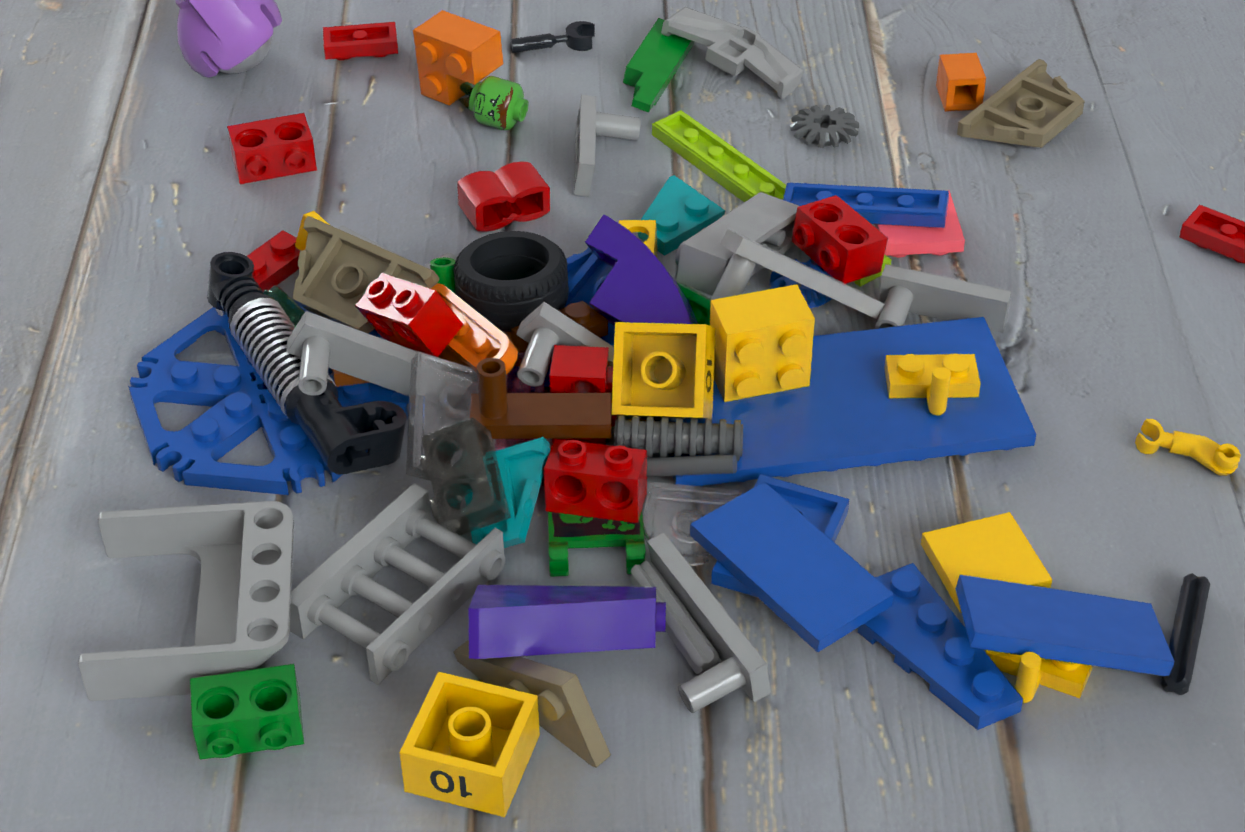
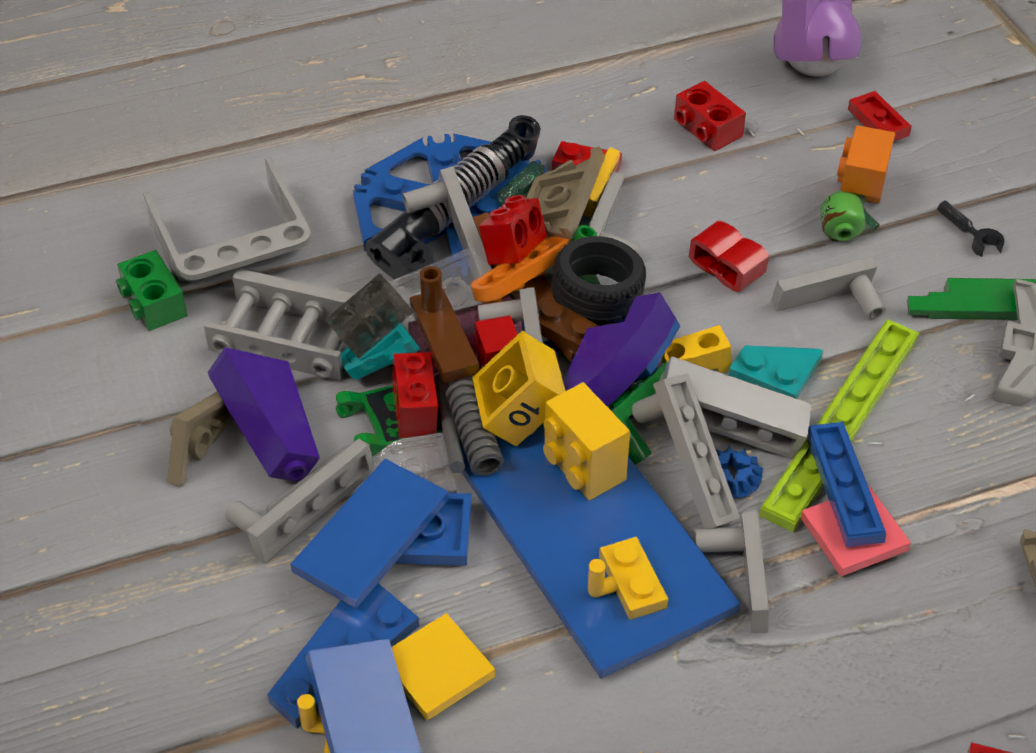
camera: 70 degrees right, 5 degrees up
yellow brick [399,672,540,817] -> none
dark grey gear [790,105,859,148] -> none
red brick [791,195,888,284] -> none

